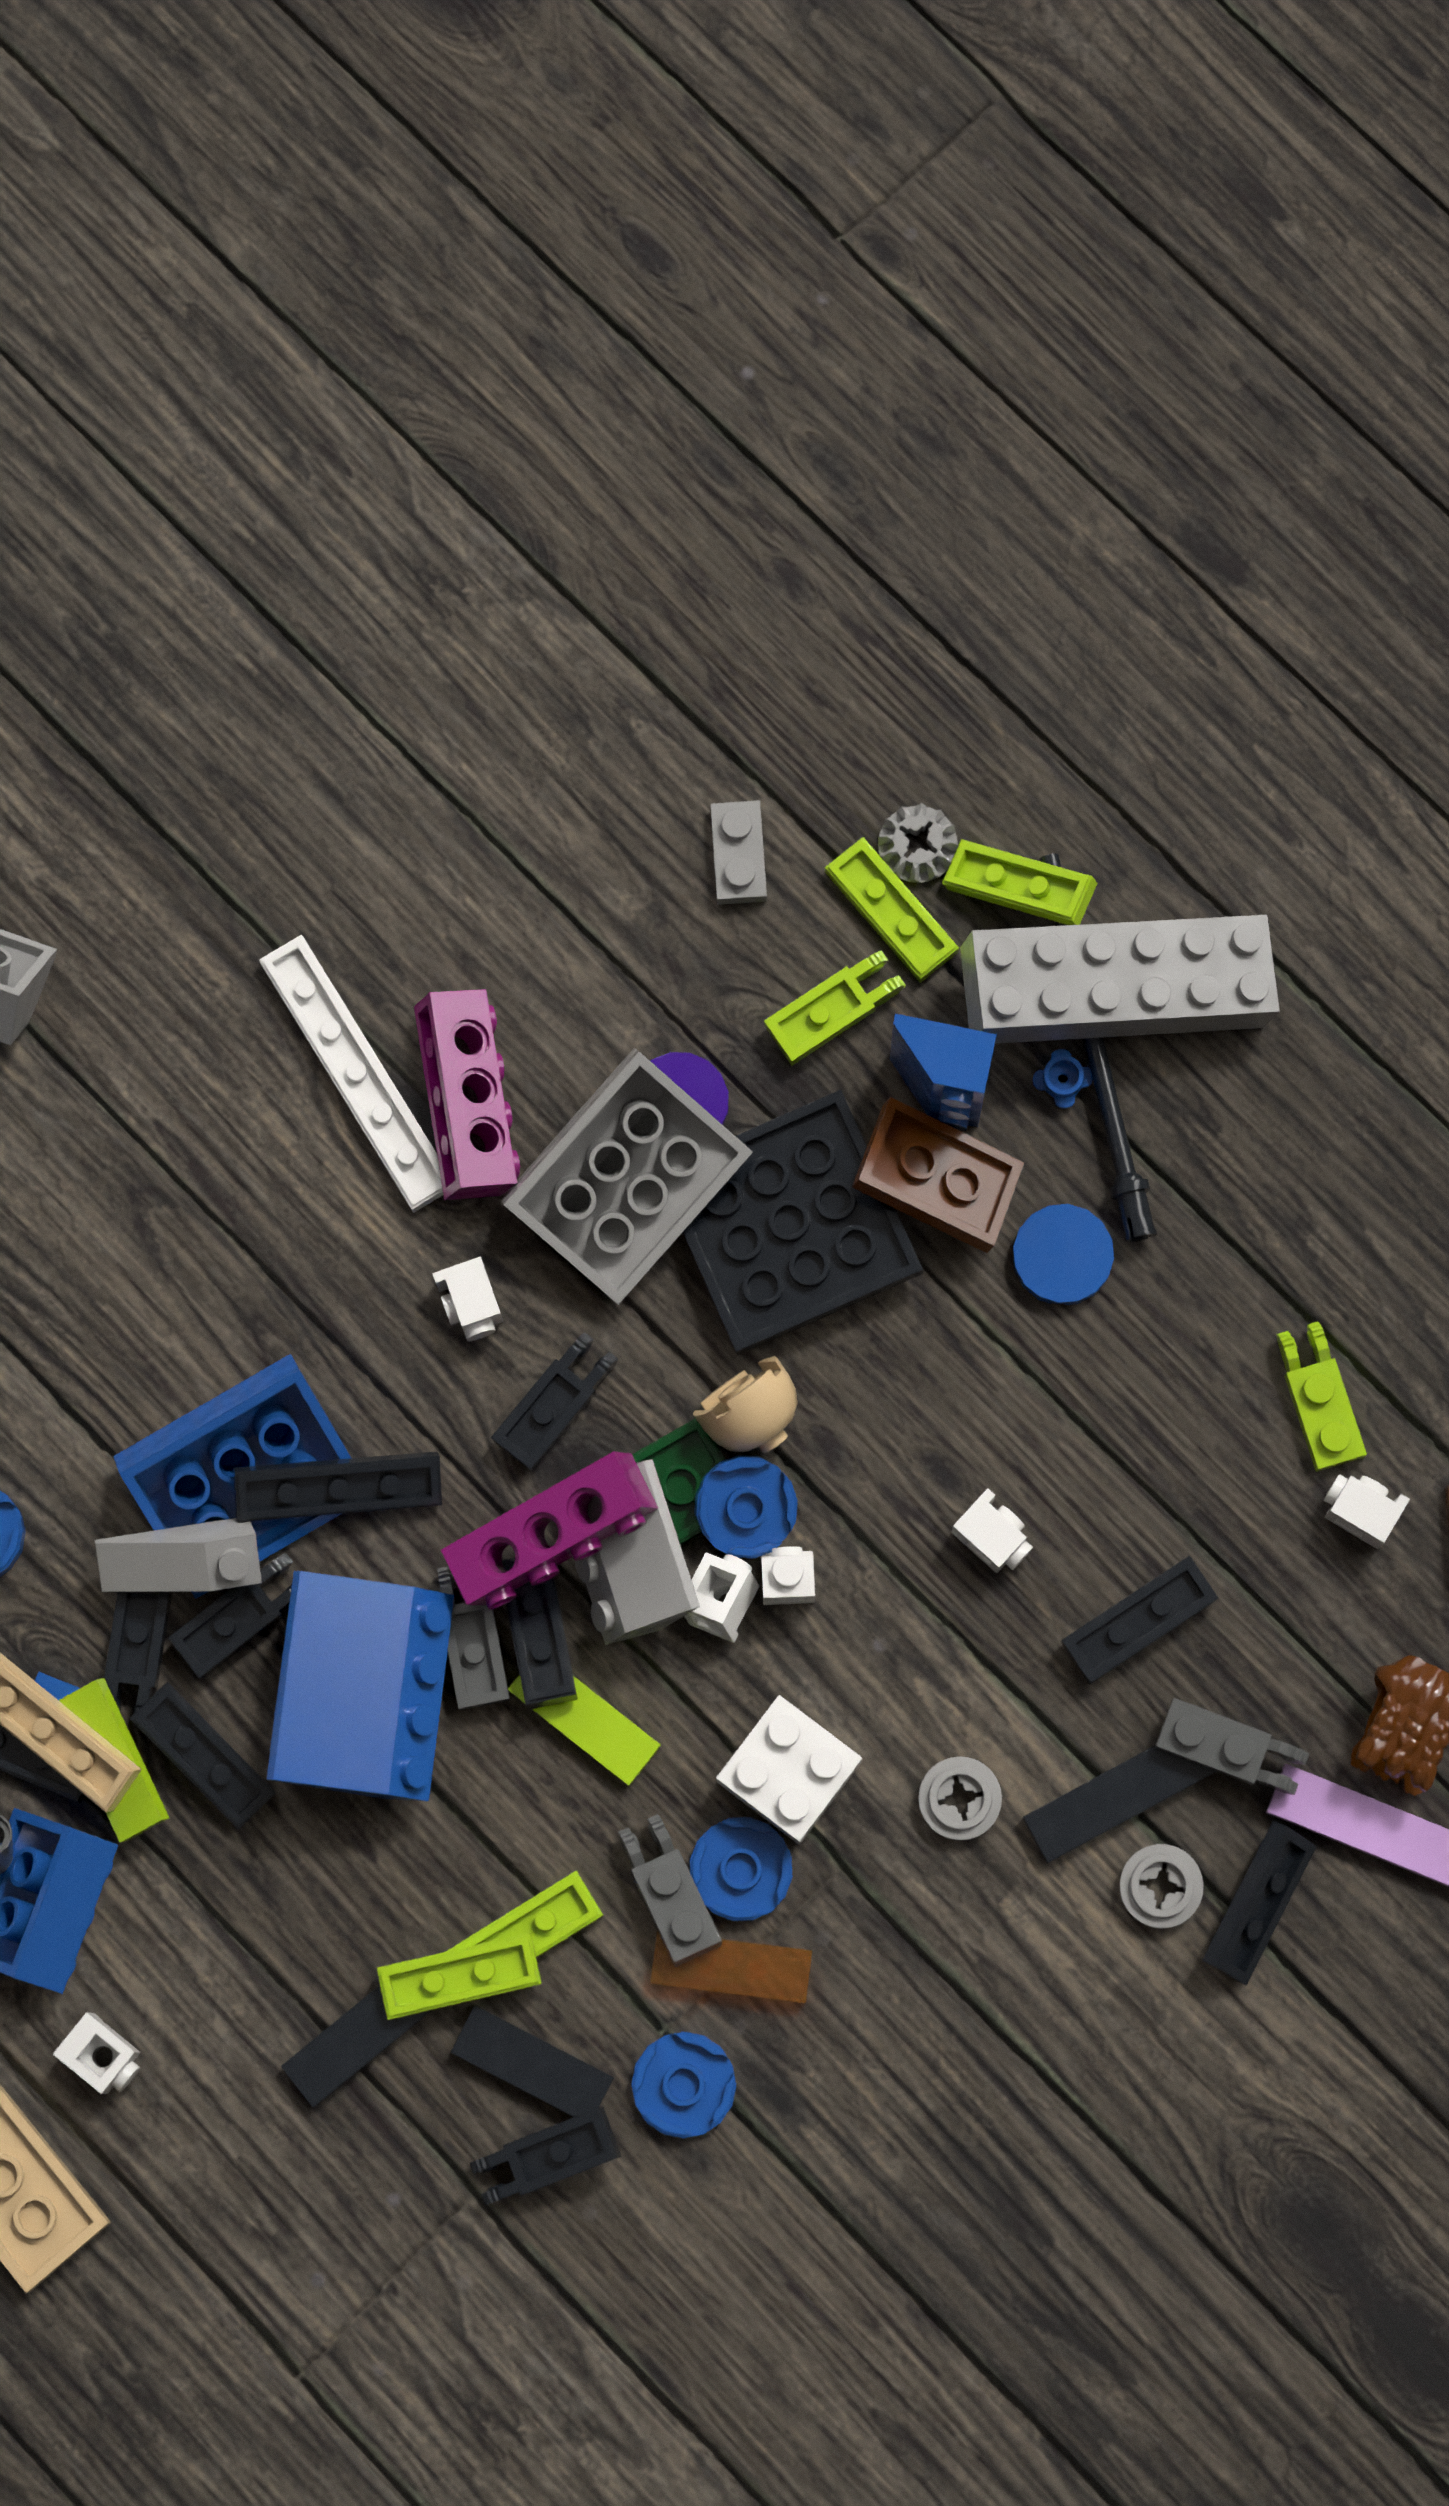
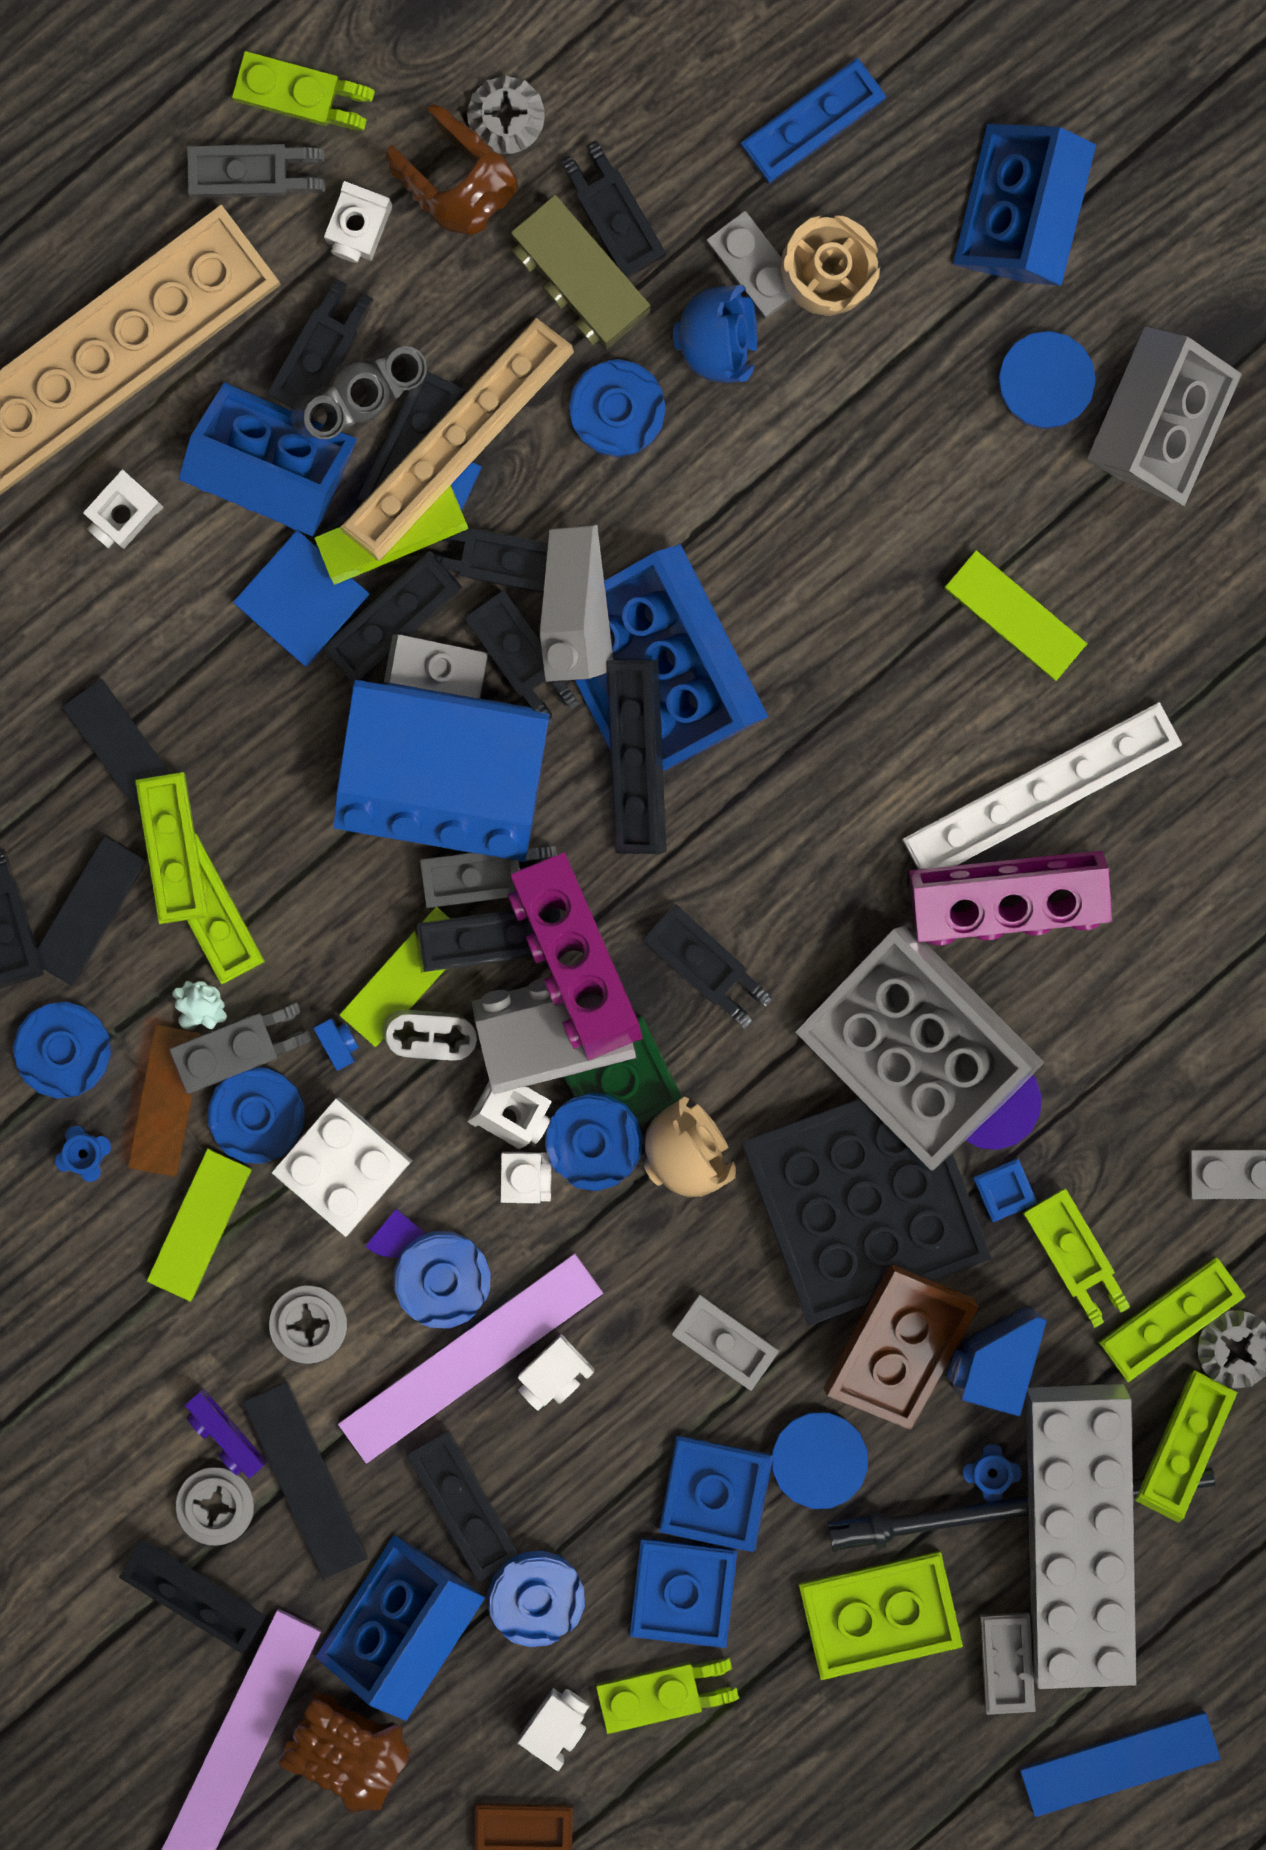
camera: 90 degrees right, 10 degrees up
white brick [432,1256,504,1341] -> none
dark grey hinge [1155,1698,1309,1795] -> none
none -> blue plate [55,1126,111,1182]
none -> lime tile [147,1149,253,1302]
none -> light aqua plant [172,981,227,1031]
none -> dark purple plate [185,1389,267,1479]
none -> blue tile [233,530,371,668]
none -> blue plate [314,1019,359,1071]
none -> blue slope [316,1535,485,1721]
none -> lavender tile [338,1253,603,1464]
none -> dark purple tile [365,1209,427,1258]
none -> light grey beam [382,1010,477,1061]
none -> light grey plate [384,634,488,699]
none -> tile [393,1231,491,1328]
none -> tile [487,1551,585,1647]
none -> blue tile [630,1538,737,1648]
none -> blue tile [659,1436,773,1552]
none -> light grey plate [671,1294,779,1391]
none -> lime tile [798,1550,963,1680]
none -> lime tile [944,550,1087,682]
none -> blue tile [973,1158,1037,1222]
none -> light grey plate [980,1612,1035,1715]
none -> blue tile [1019,1710,1221,1817]

